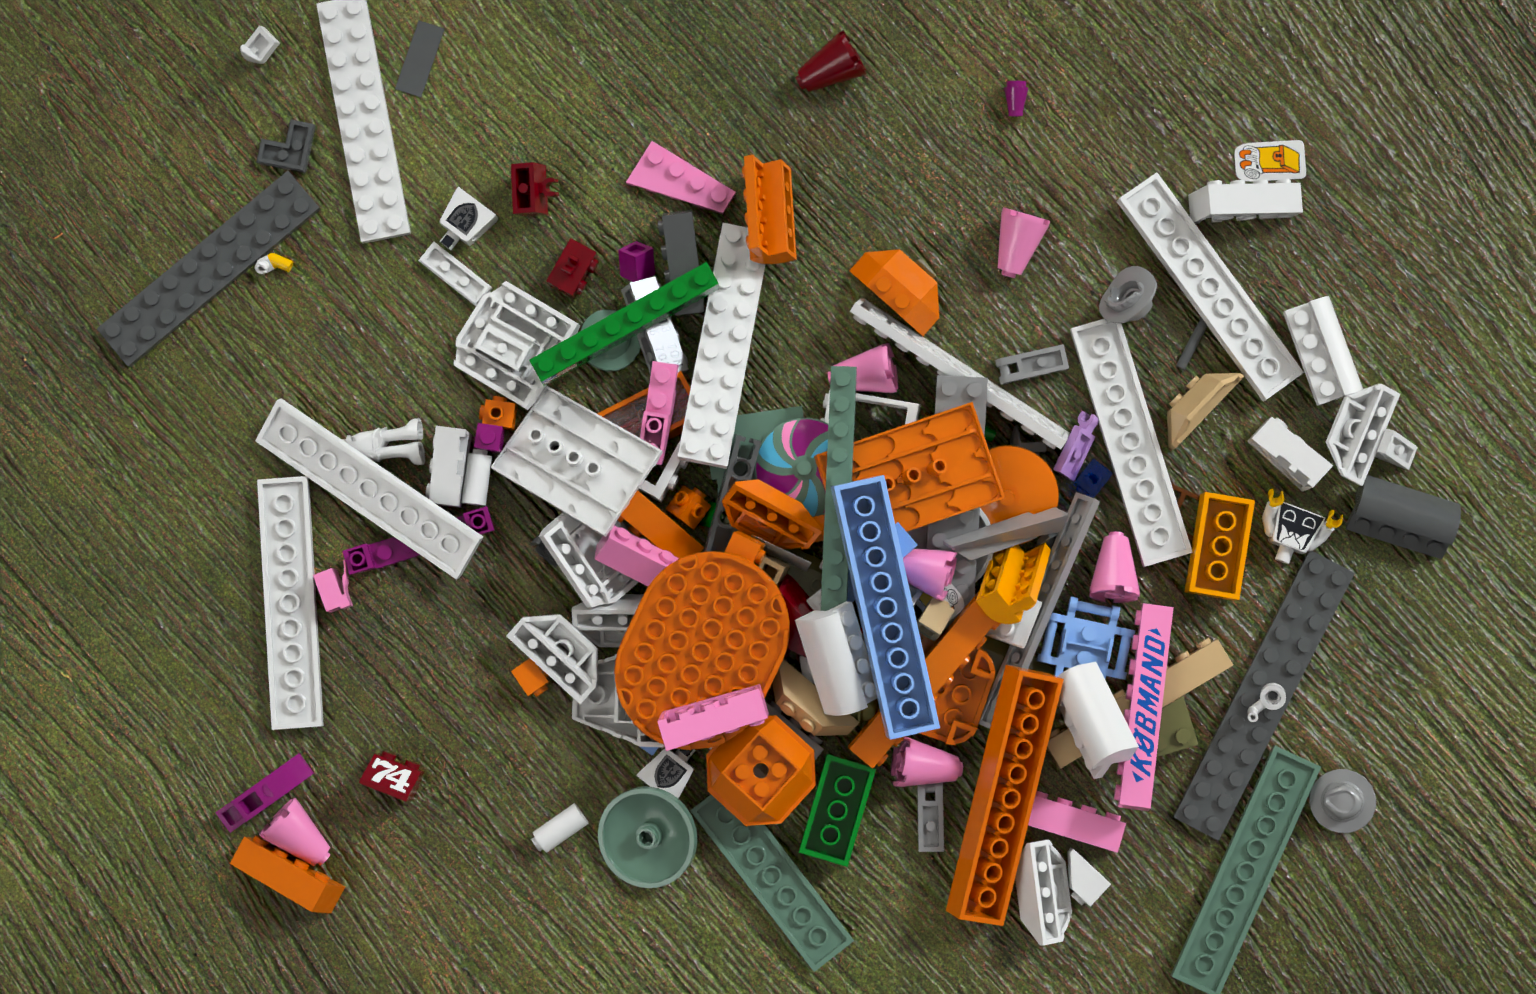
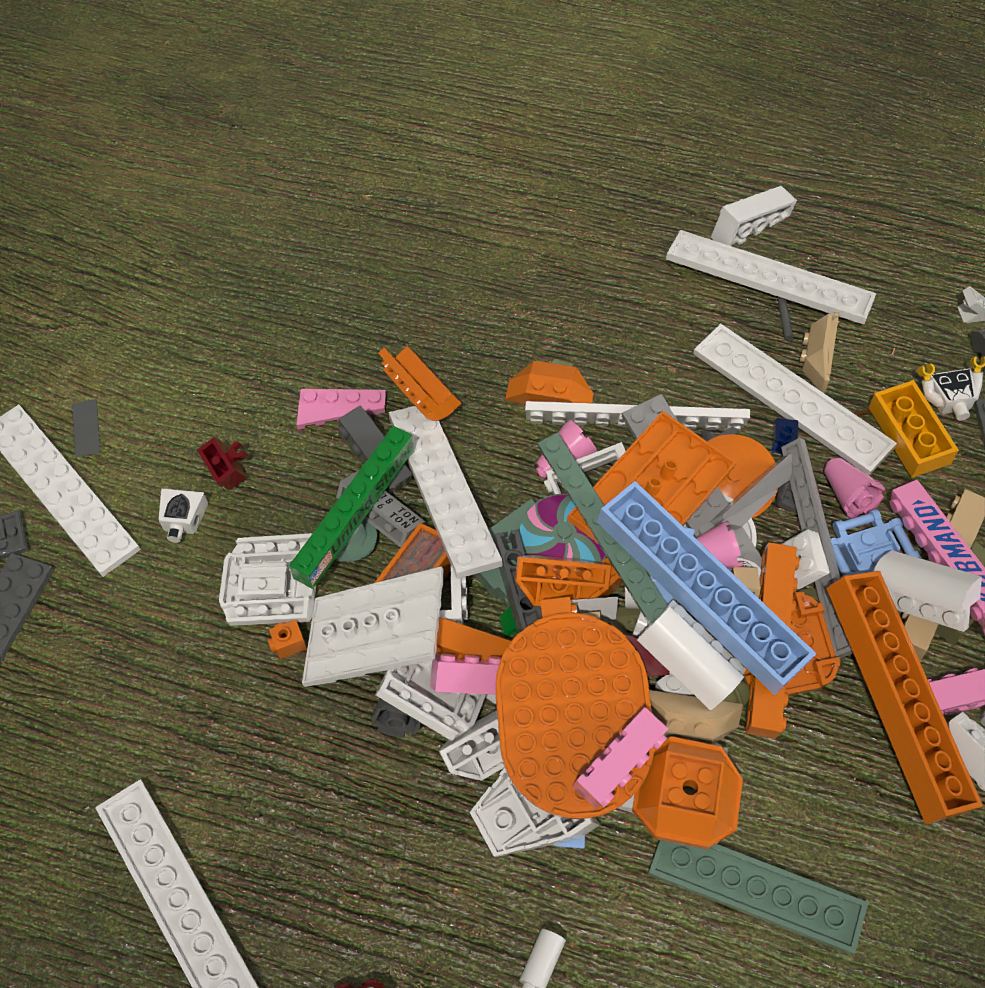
camera: 30 degrees left, 25 degrees down
arm [255,253,294,274] -> none
white plate [255,398,483,580] -> none
bright pink piece [313,559,353,613] -> none
white piece [341,418,425,465] -> none
magenta slope [342,506,494,575] -> none
white tile [418,242,492,306] -> none
white wedge [426,426,472,508] -> none
white brick [461,449,492,506] -> none
magenta brick [474,423,506,453] -> none
white wedge [507,614,598,704] -> none
orange brick [511,658,551,697] -> none
dark red brick [546,238,599,299] -> none
sand green dish [598,786,697,888] -> none
magenta panel [618,241,655,282] -> none
torso [636,749,696,799] -> none
bright pink slope [640,361,679,465] -> none
orange brick [666,485,711,530] -> none
dark red cone [795,30,867,92] -> none
green brick [798,754,876,867] -> none
bright pink cone [891,737,963,787] -> none
light grey plate [917,783,944,852] -> none
light orange brick [976,543,1051,624] -> none
light grey plate [995,344,1069,385] -> none
bright pink cone [997,207,1050,278] -> none
magenta cone [1004,81,1028,117] -> none
lavender plate [1053,411,1099,481] -> none
light grey hat [1099,266,1157,323] -> none
sticker [1234,140,1306,182] -> none
white wedge [1247,417,1333,492] -> none
white brick [1283,296,1363,406] -> none
white wedge [1326,384,1400,486] -> none

